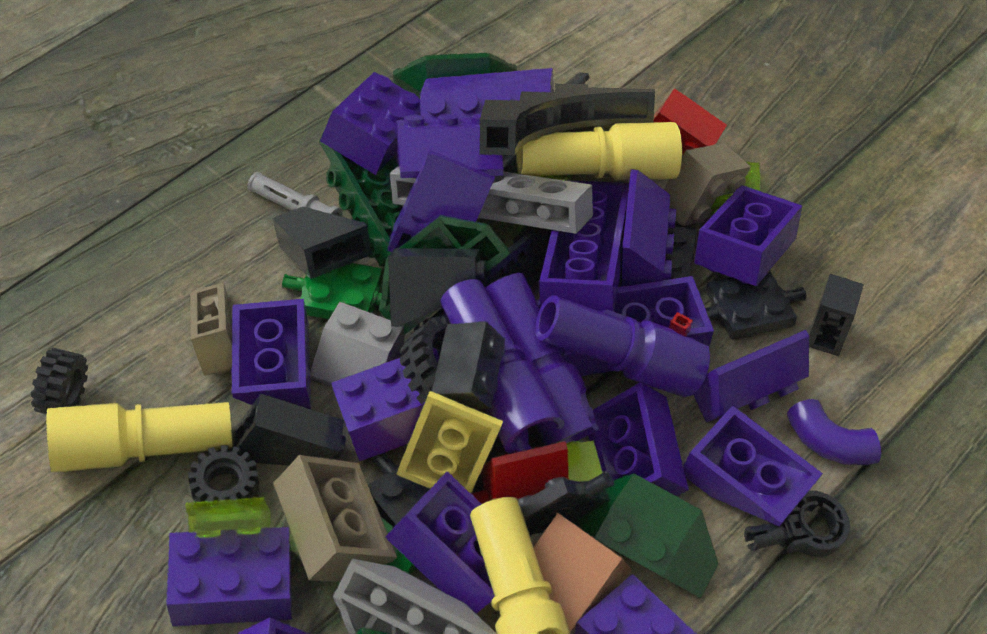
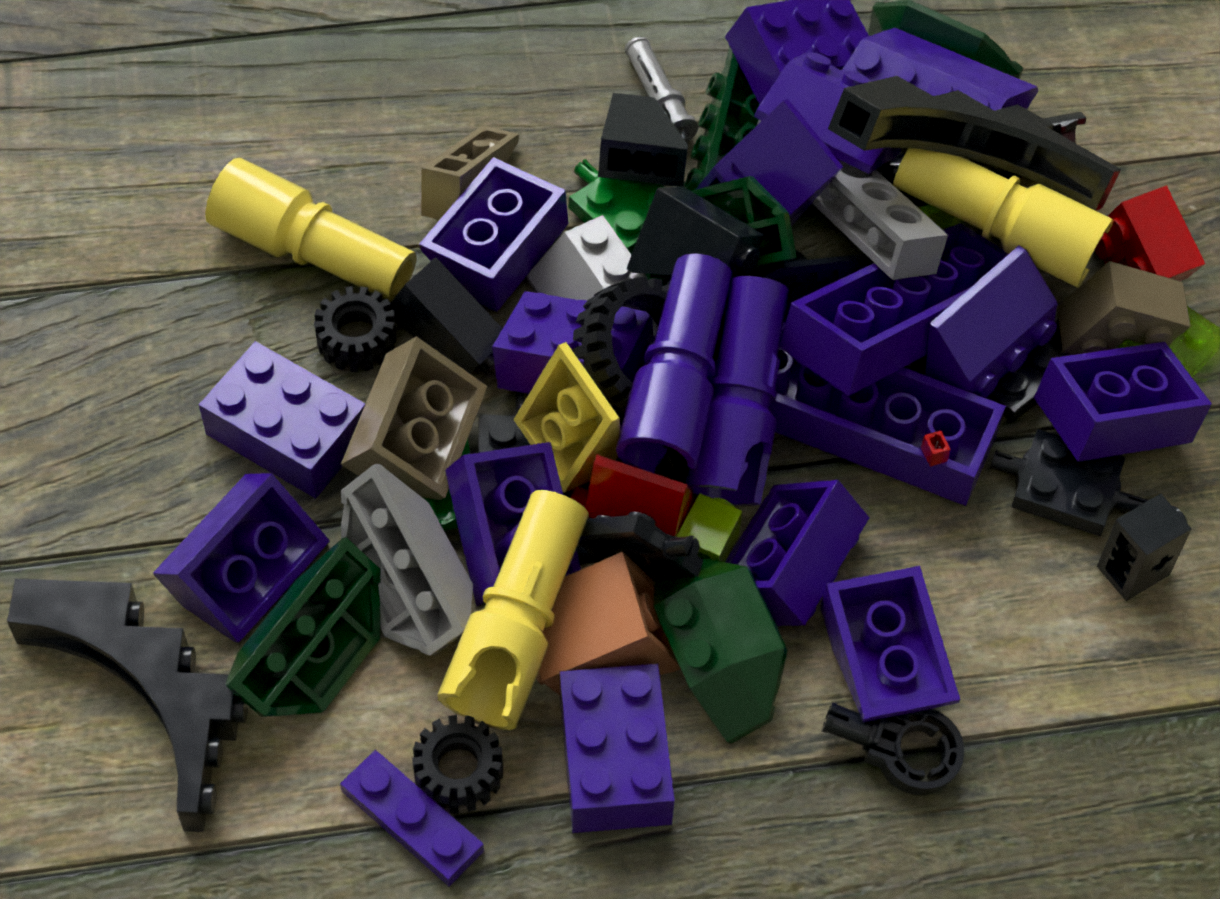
camera: 40 degrees right, 5 degrees up
black tyre [31,348,88,414] -> none
clear neon green plate [185,497,271,538] -> none
black brick [432,321,505,410] -> none
dark purple piece [535,295,710,398] -> none
dark purple slope [693,330,809,423] -> none
dark purple cylinder [787,399,881,465] -> none

